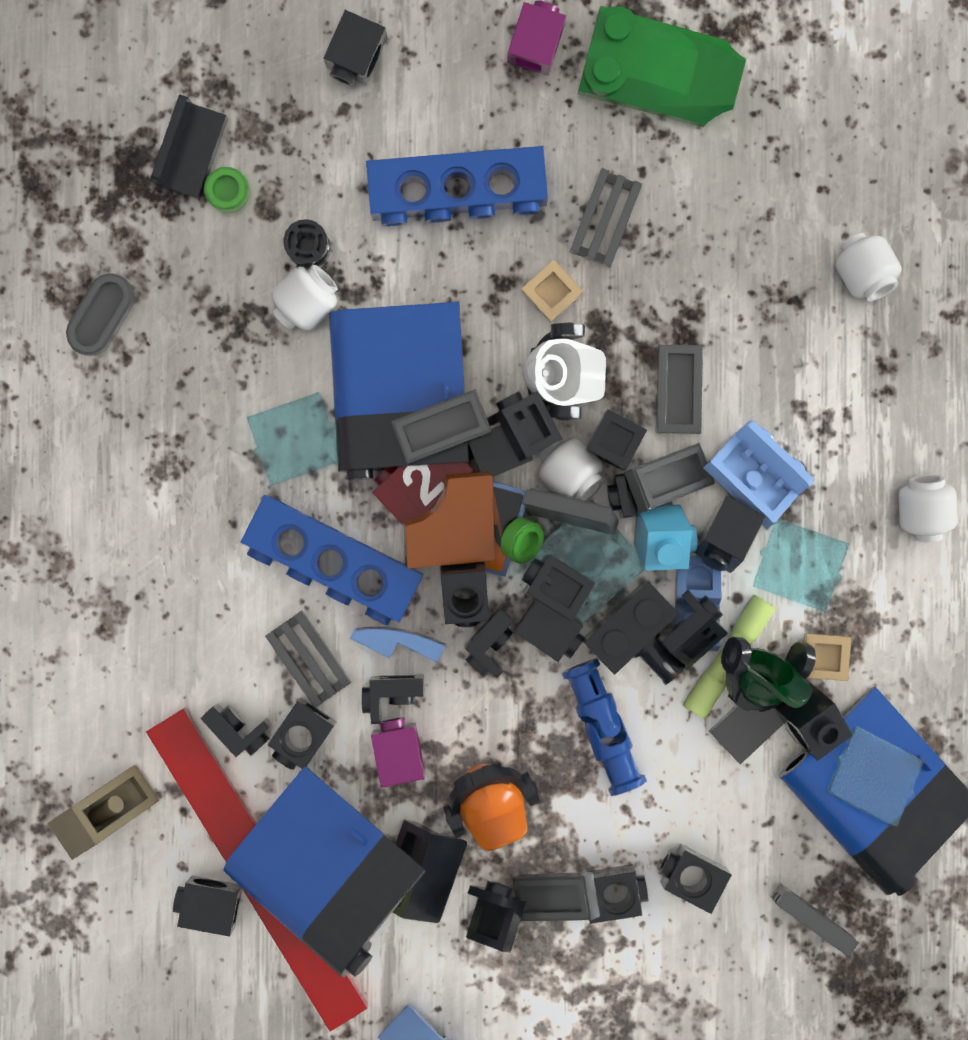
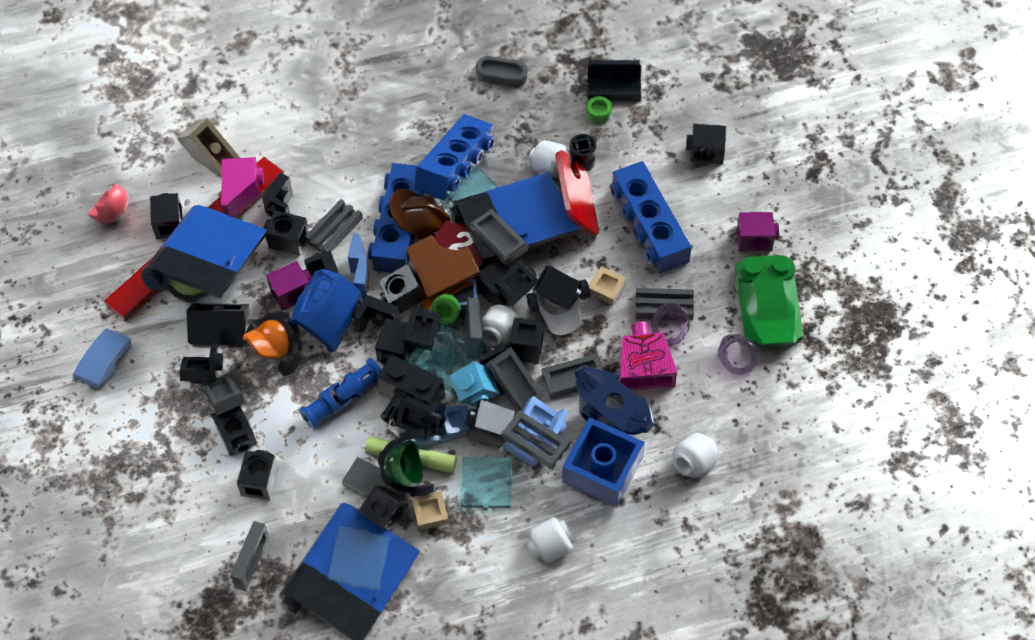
camera: 70 degrees right, 30 degrees down
none -> coral hair [88,184,129,225]
none -> dark pink slope [221,157,264,218]
none -> blue slope [289,269,363,353]
none -> reddish brown piece [389,188,451,240]
none -> blue brick [414,114,495,201]
none -> dark grey tile [502,411,570,470]
none -> black brick [532,265,581,308]
none -> piece [555,150,599,237]
none -> blue brick [562,417,645,507]
none -> dark blue piece [574,365,655,435]
none -> dark pink torso [620,322,677,391]
none -> clear purple piece [651,302,690,346]
none -> clear purple piece [718,334,759,375]

